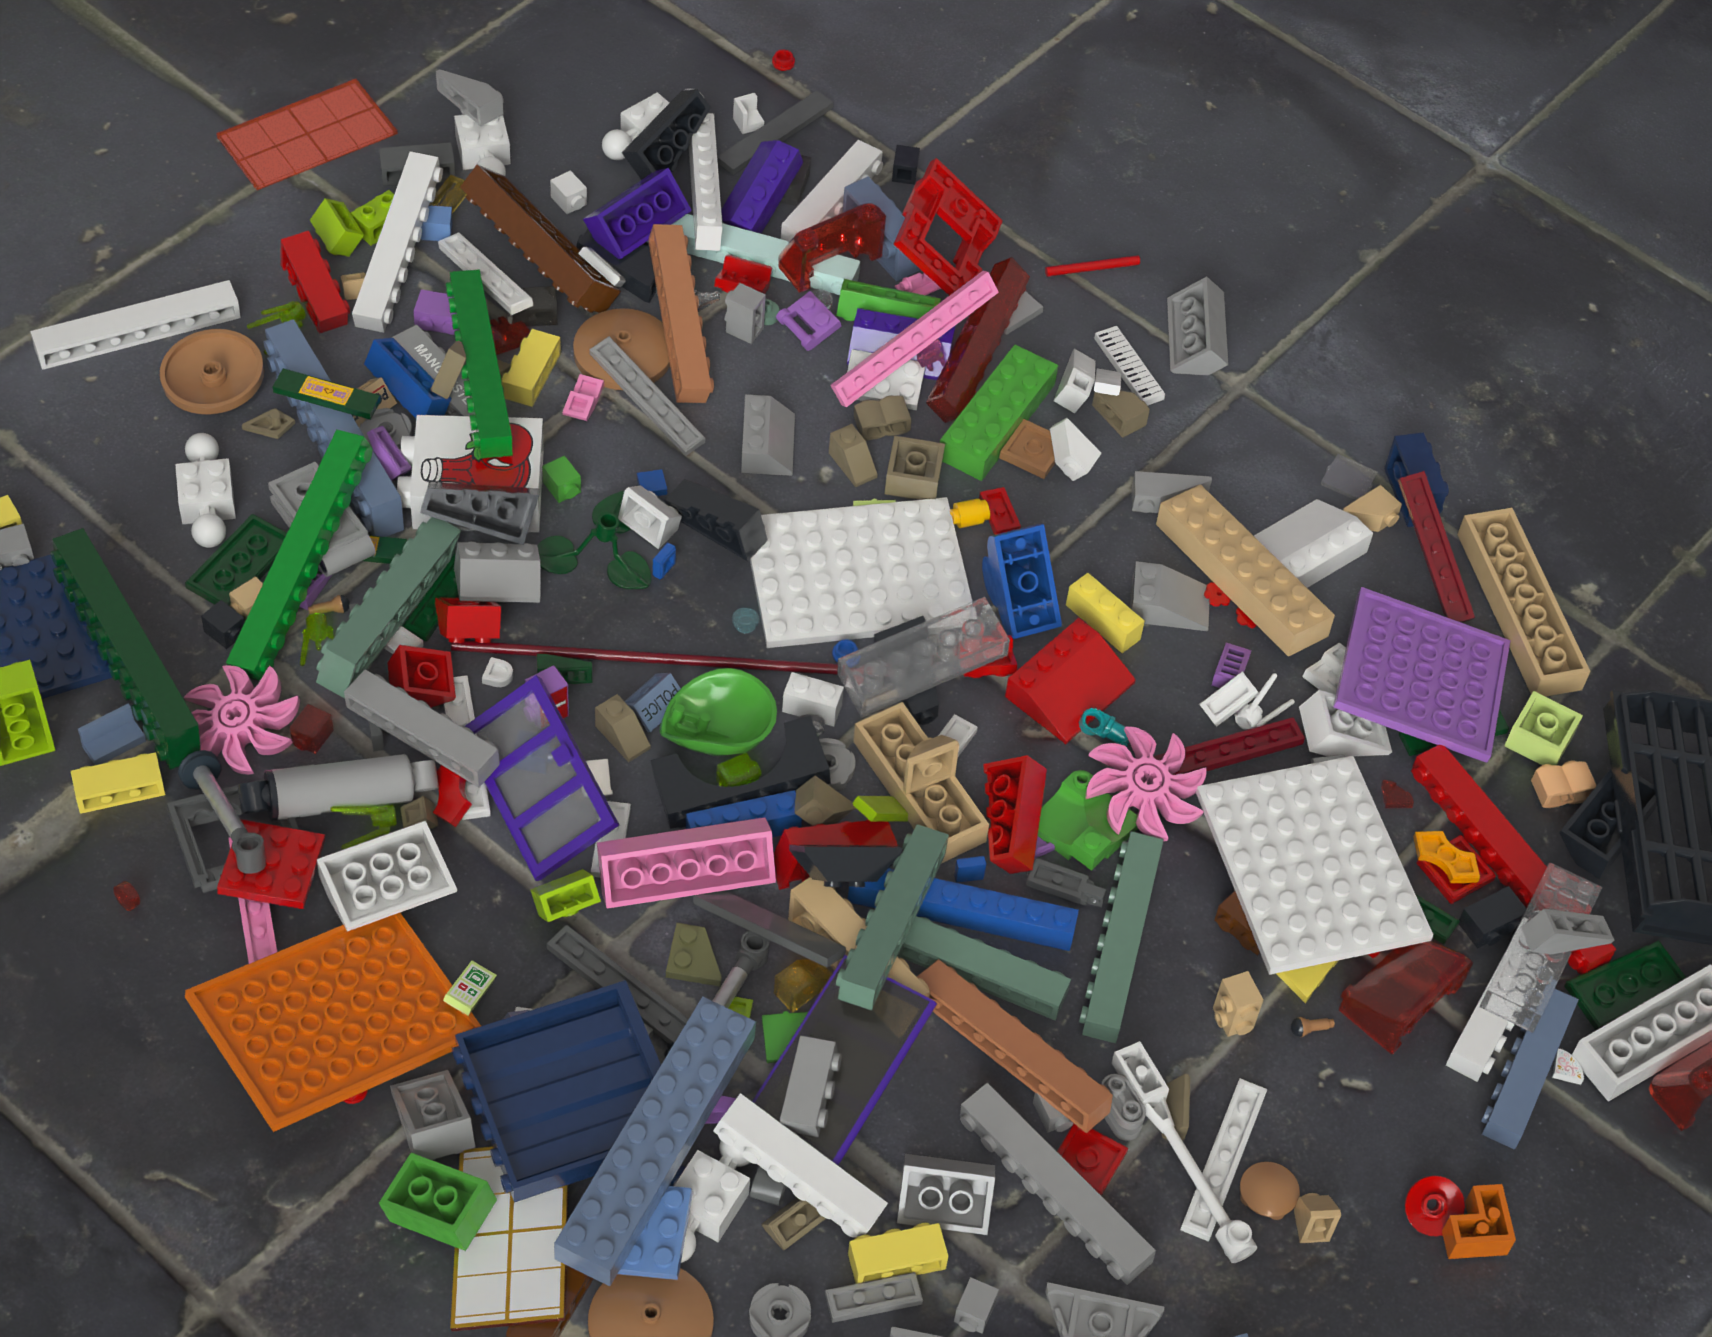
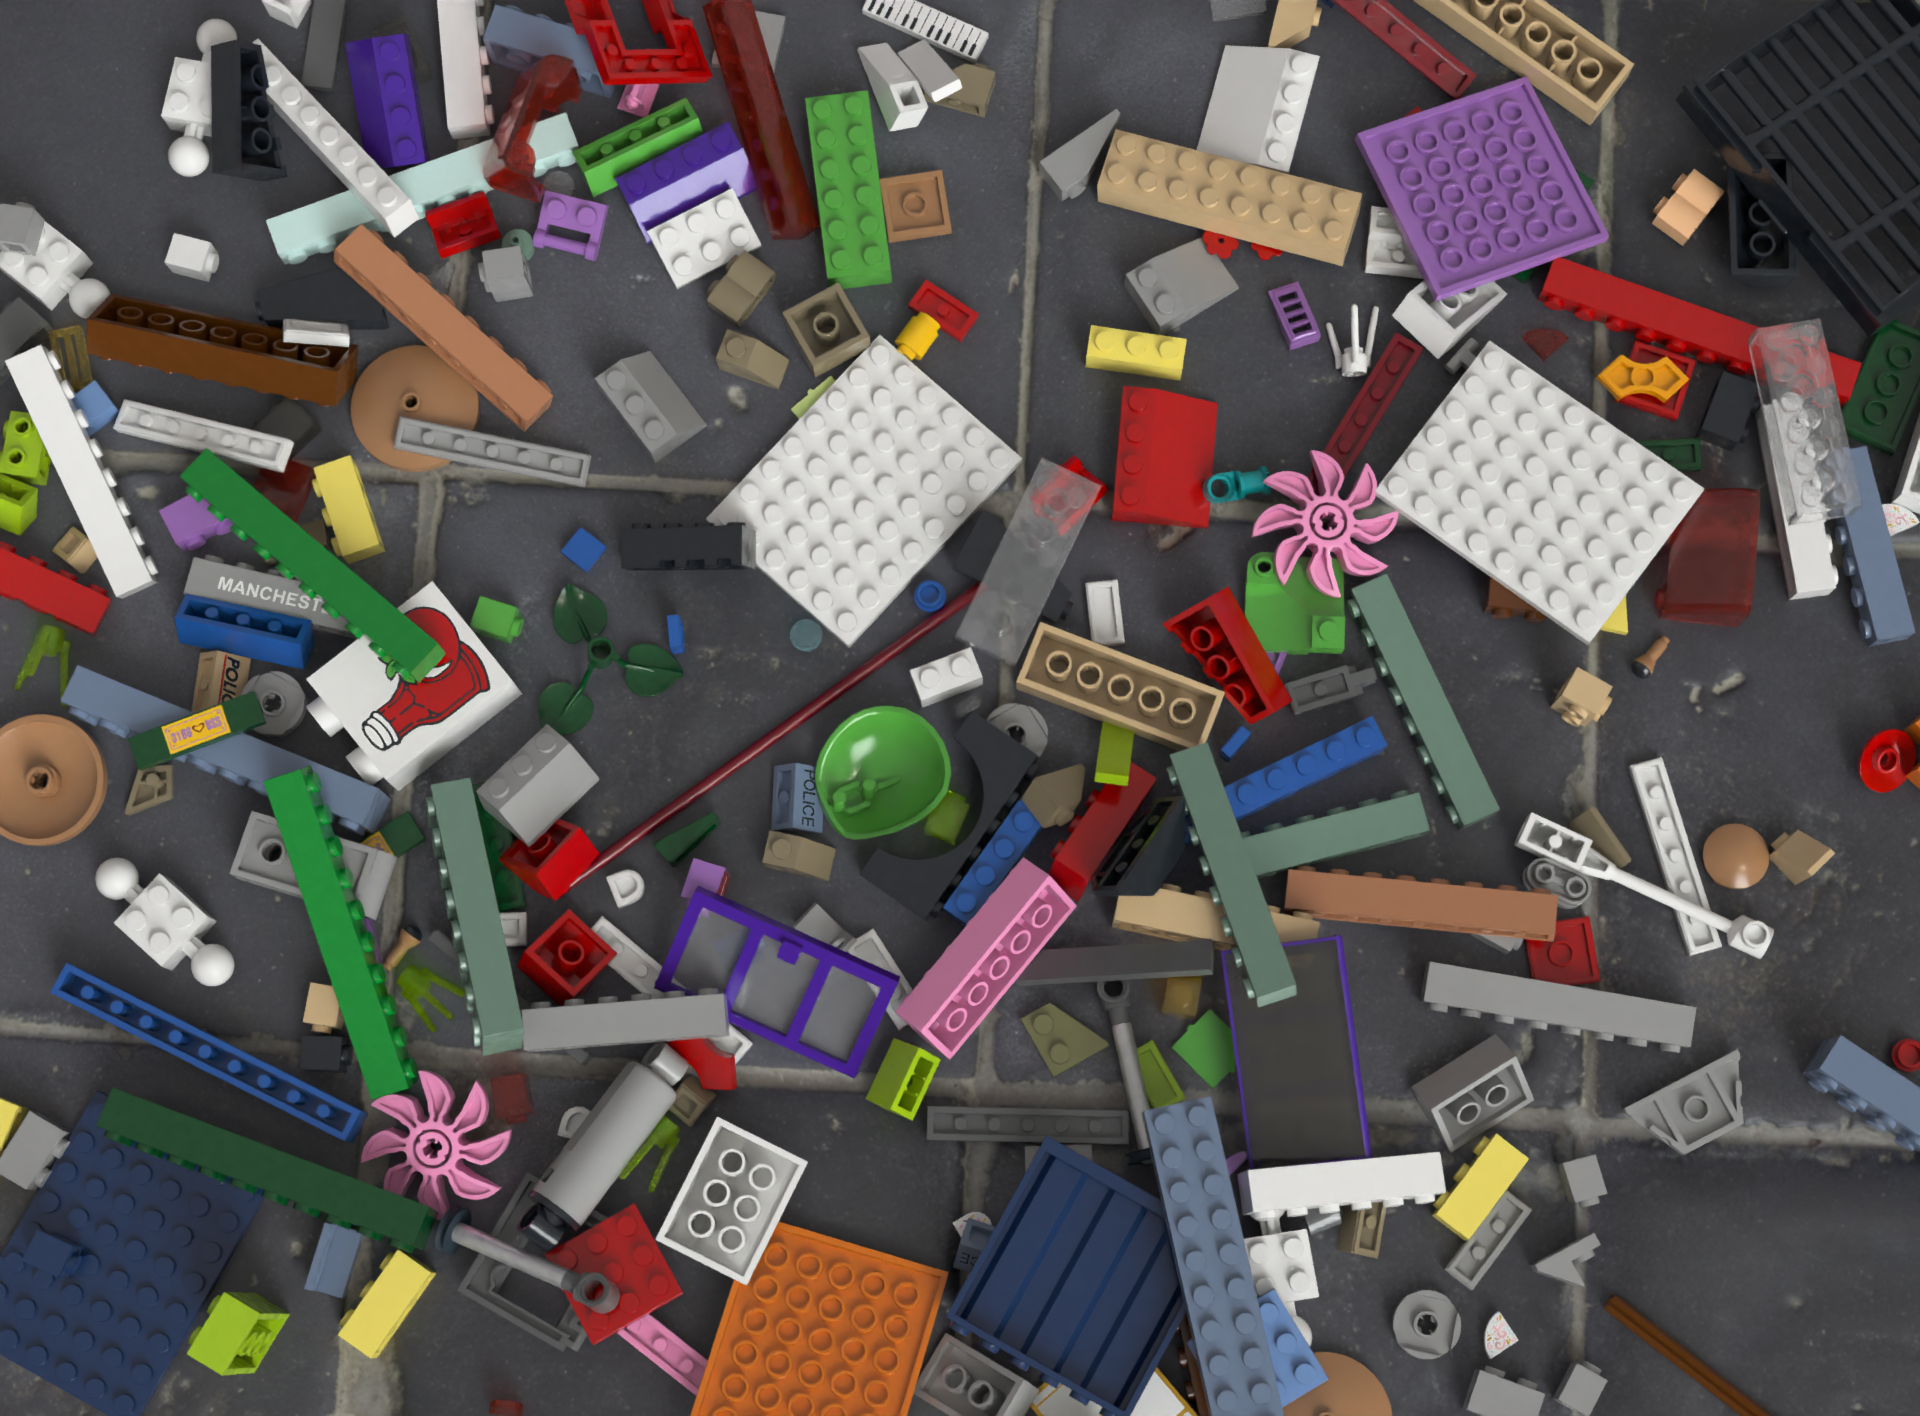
camera: 30 degrees left, 25 degrees up
dark green tile [185,514,287,606] -> none
medium lavender slope [367,426,412,482] -> none
black wedge [420,482,540,545] -> none
dark tan slope [431,340,466,399] -> none
tile [443,961,497,1016] -> none
bright pink slope [562,374,604,421] -> none
dark purple slope [583,168,692,259] -> none
white slope [618,485,682,549] -> none
light grey brick [780,1036,842,1137] -> none
bright pink plate [830,271,999,407] -> none
tan slope [903,735,959,795] -> none
clear pink tile [917,338,945,371] -> none
blue brick [982,523,1062,639] -> none
white slope [1050,418,1101,481] -> none
white tile [1200,672,1259,727] -> none
yellowish green brick [1505,691,1583,765] -> none
light grey slope [1521,909,1615,954] -> none
none -> blue brick [50,963,369,1143]

